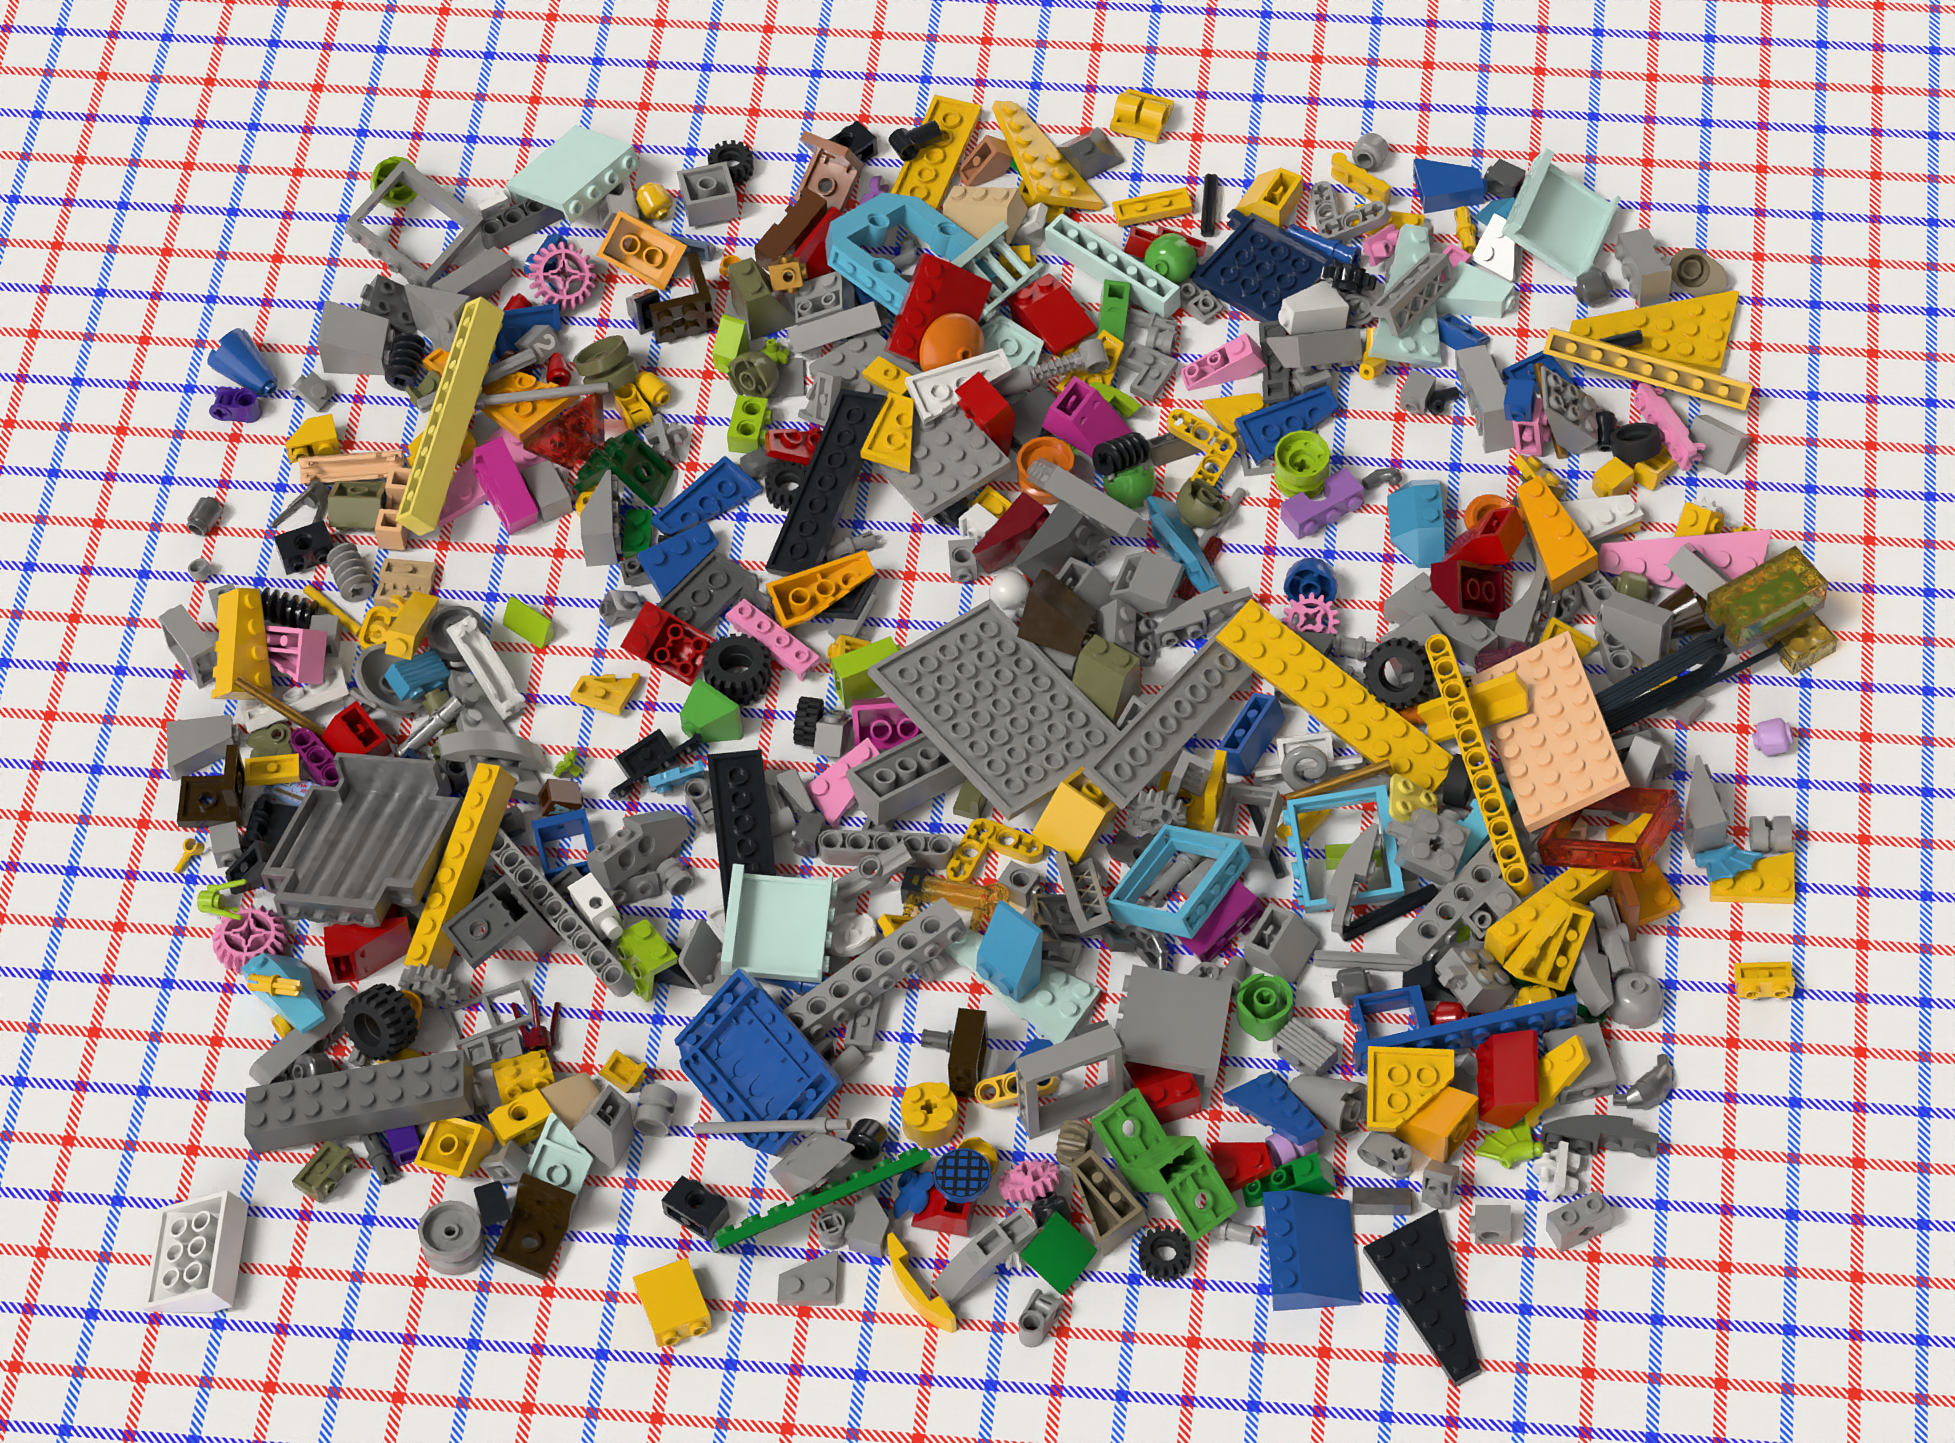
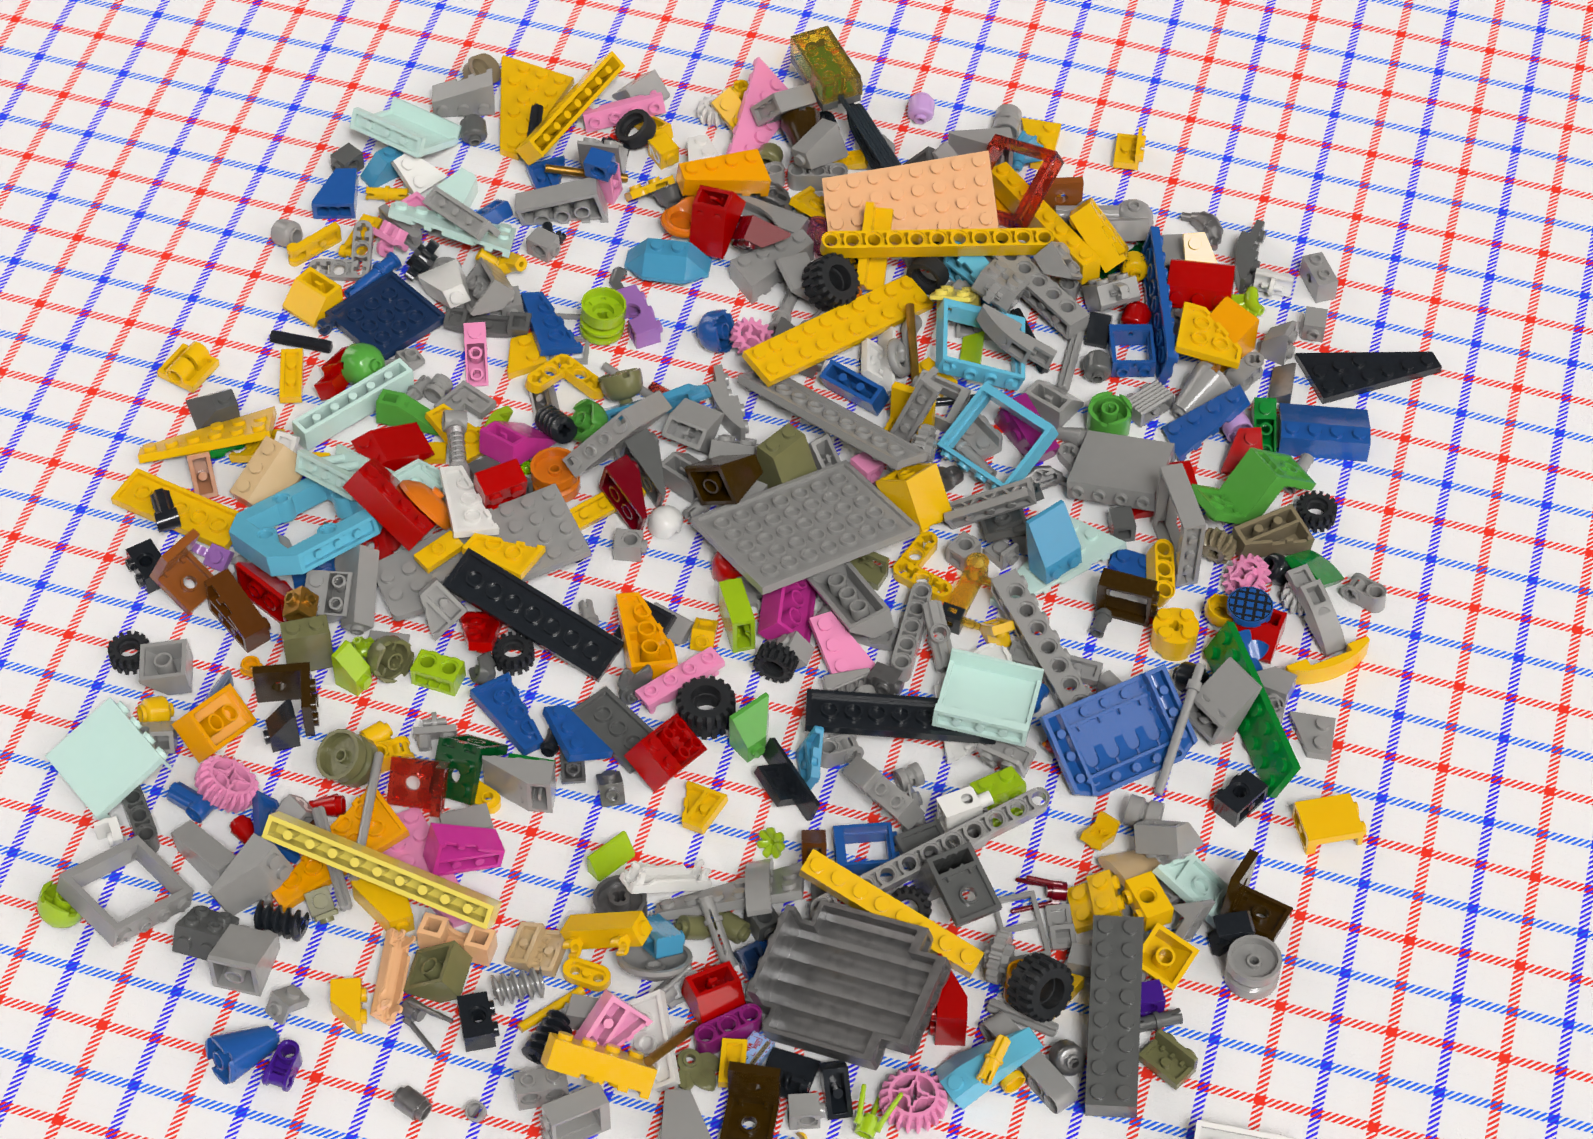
camera: 85 degrees left, 5 degrees down
white brick [959,503,999,543] -> none

